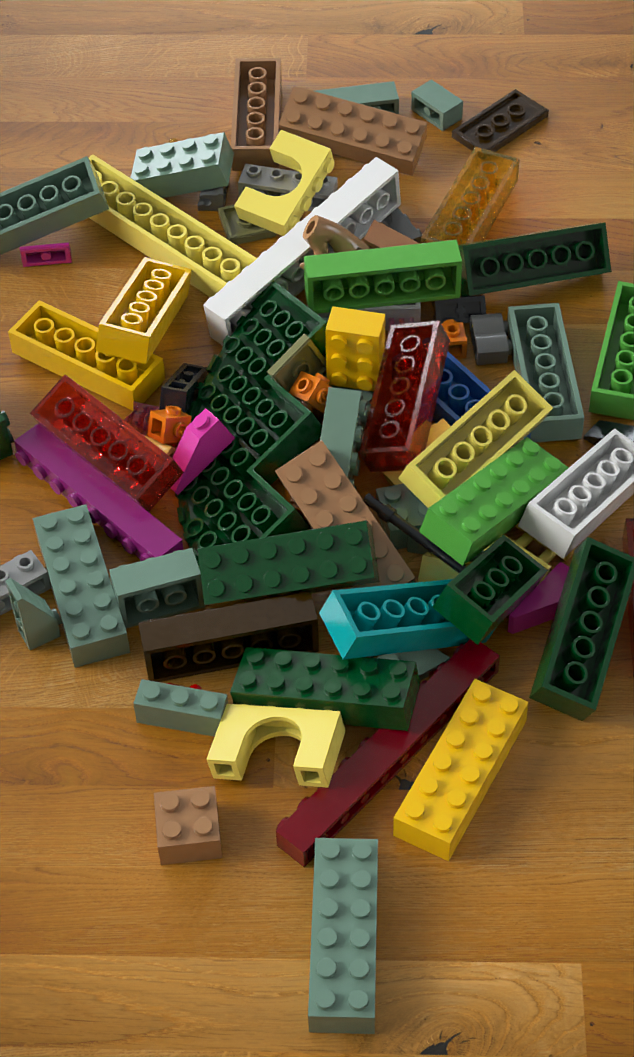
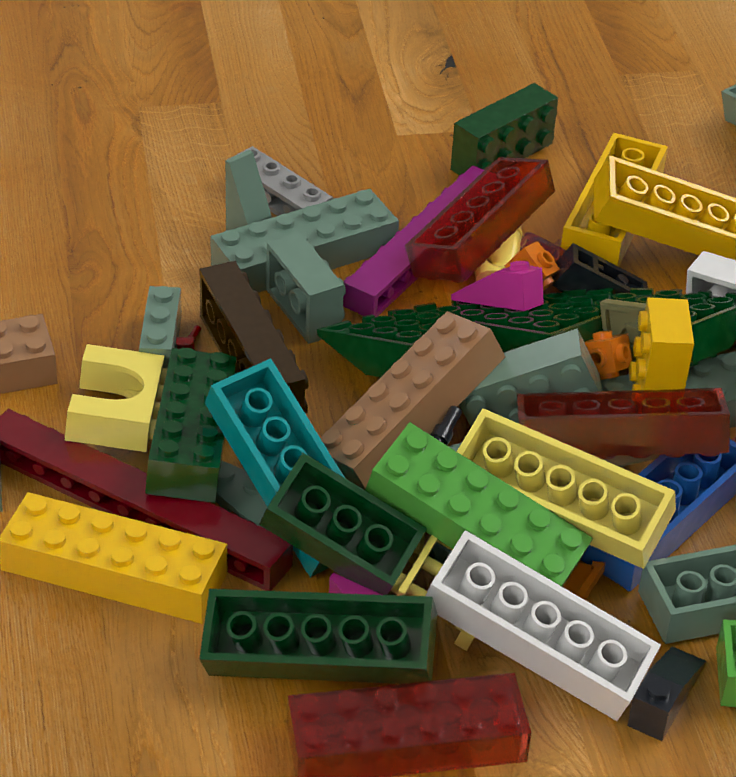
camera: 75 degrees right, 10 degrees down
dark green brick [198,520,380,609] -> none

